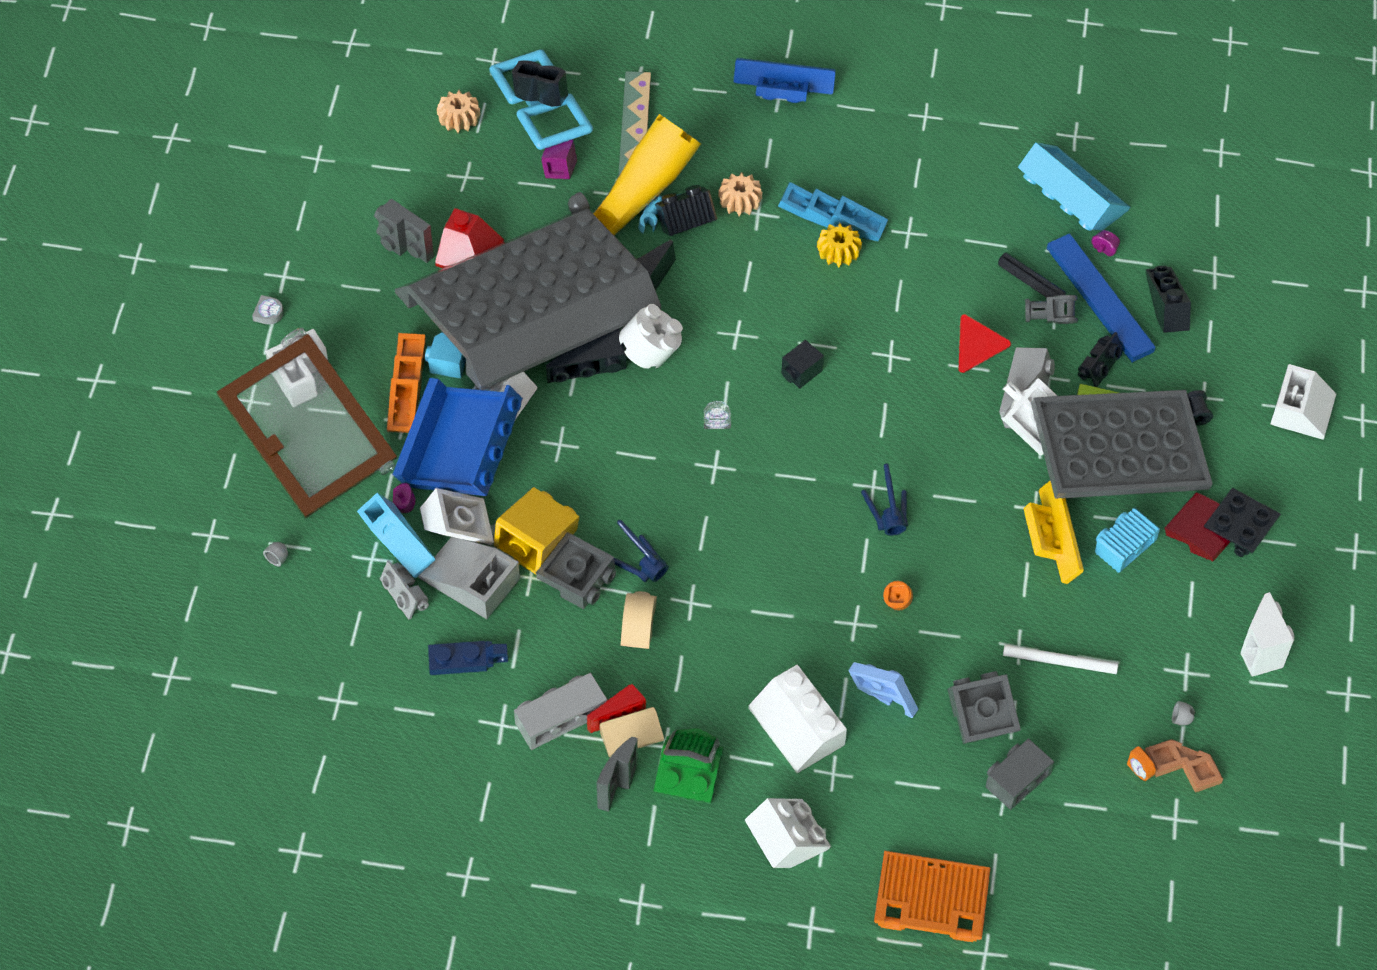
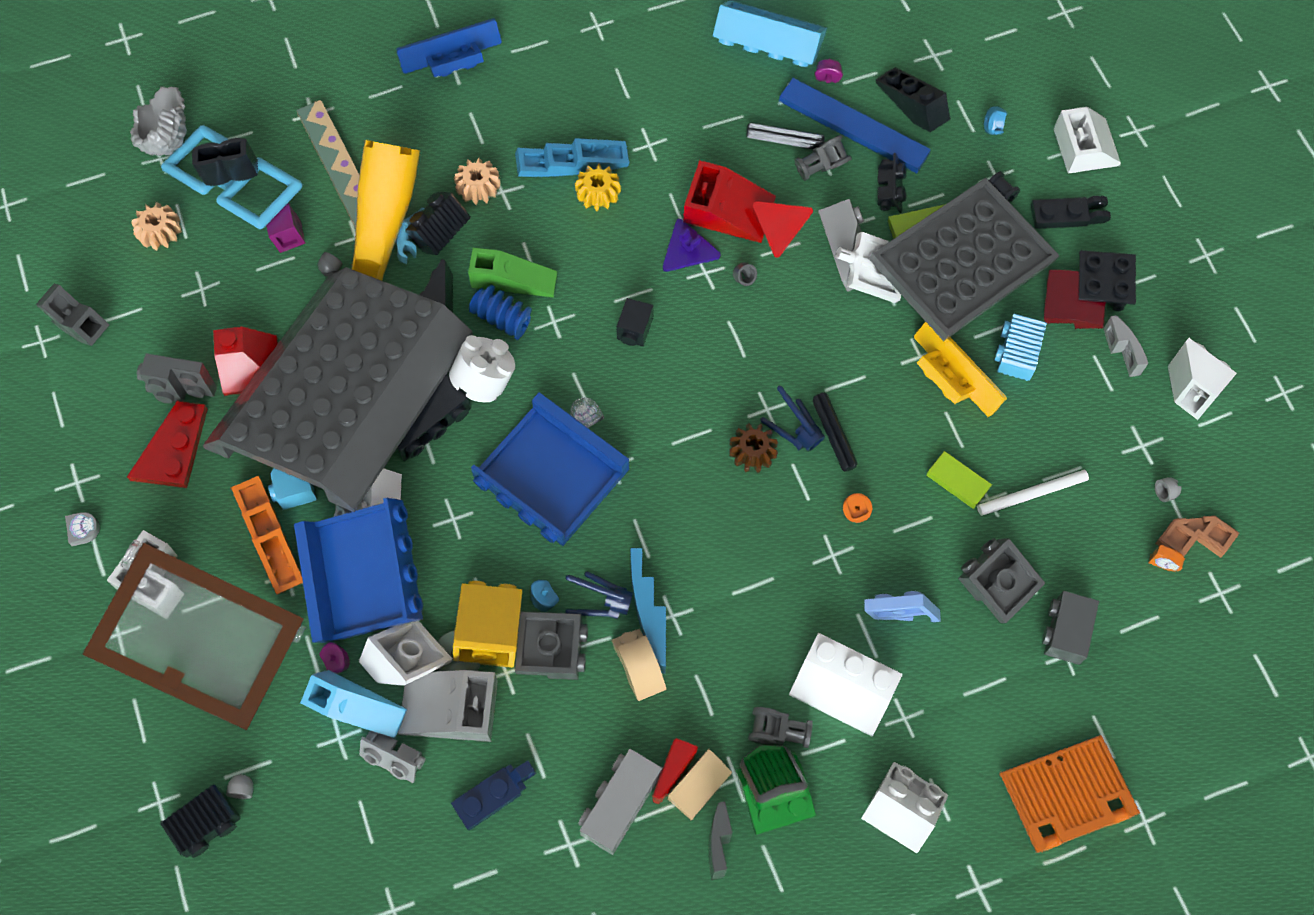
camera: 30 degrees left, 10 degrees up
none -> dark grey brick [36,283,110,346]
none -> red wing [127,401,208,488]
none -> light grey piece [130,87,187,156]
none -> black brick [160,784,241,858]
none -> bright green slope [468,248,558,298]
none -> blue piece [469,284,532,340]
none -> blue panel [471,392,629,546]
none -> dark azure piece [530,580,559,612]
none -> dark azure slope [630,548,666,673]
none -> dark purple piece [663,219,721,272]
none -> red slope [683,160,776,243]
none -> reddish brown gear [729,423,778,473]
none -> dark grey hinge [733,263,757,286]
none -> dark grey connector [748,707,813,748]
none -> black axle [812,392,857,472]
none -> lime tile [926,451,992,509]
none -> dark azure piece [984,106,1007,135]
none -> black hinge [1031,196,1111,229]
none -> light grey slope [1103,316,1149,377]

